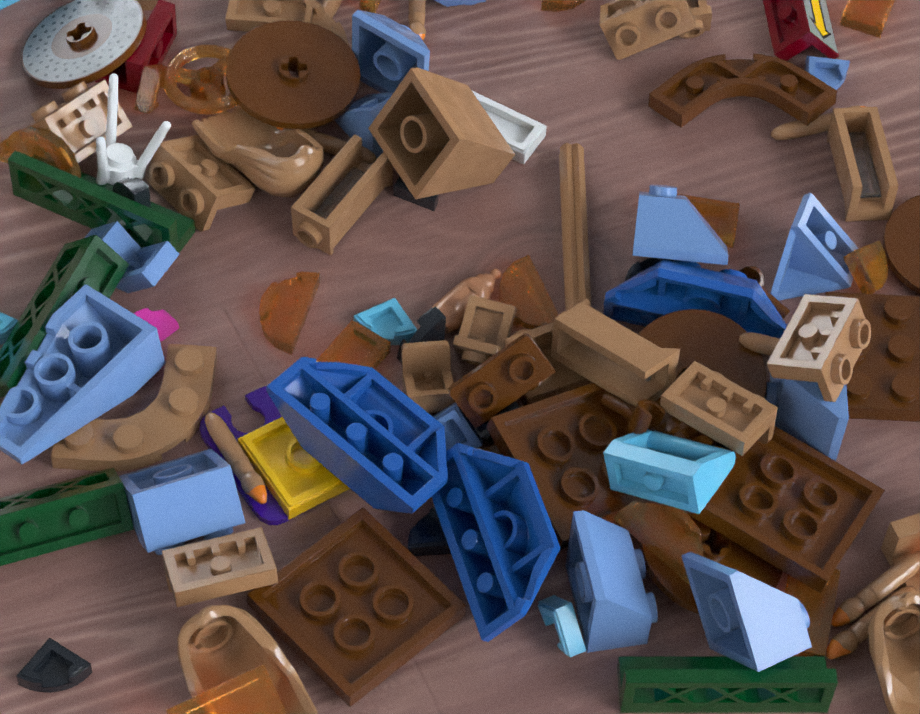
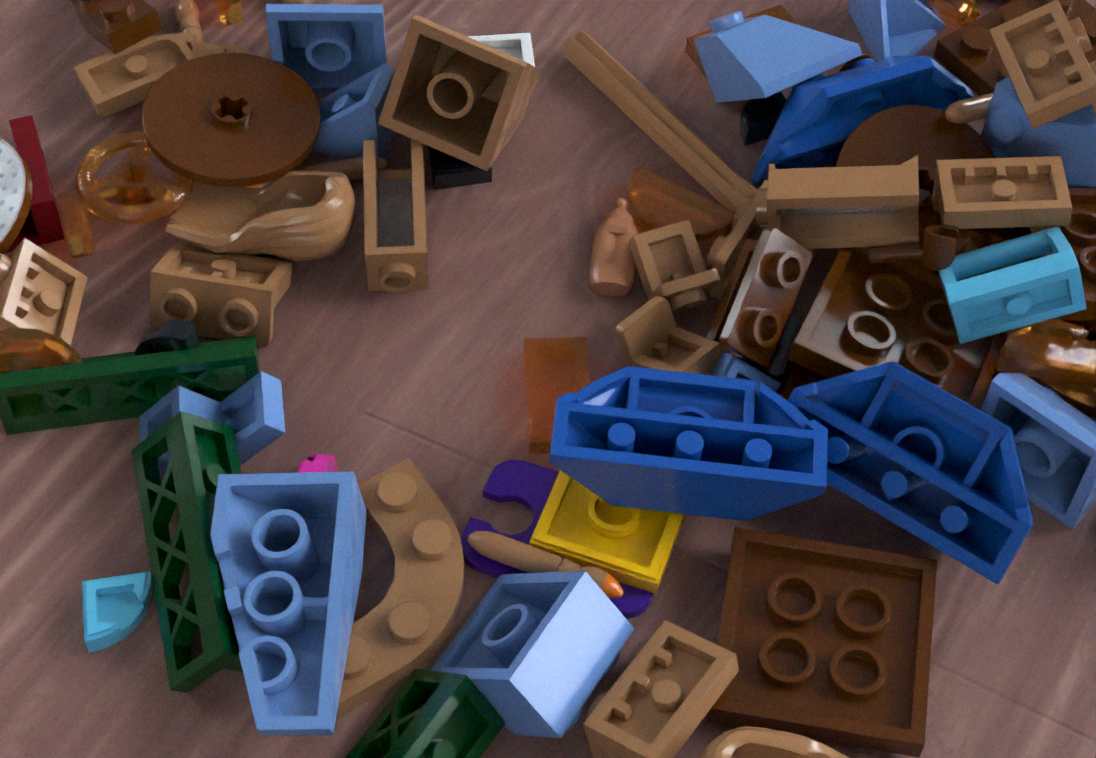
camera: 35 degrees left, 0 degrees up
white plant [96,73,171,185] -> none
clear orange tile [259,271,320,355] -> none
medium azure tile [353,298,417,345] -> none
black tile [397,306,446,363] -> none
black tile [408,506,451,556] -> none
medium azure tile [538,595,586,657] -> none

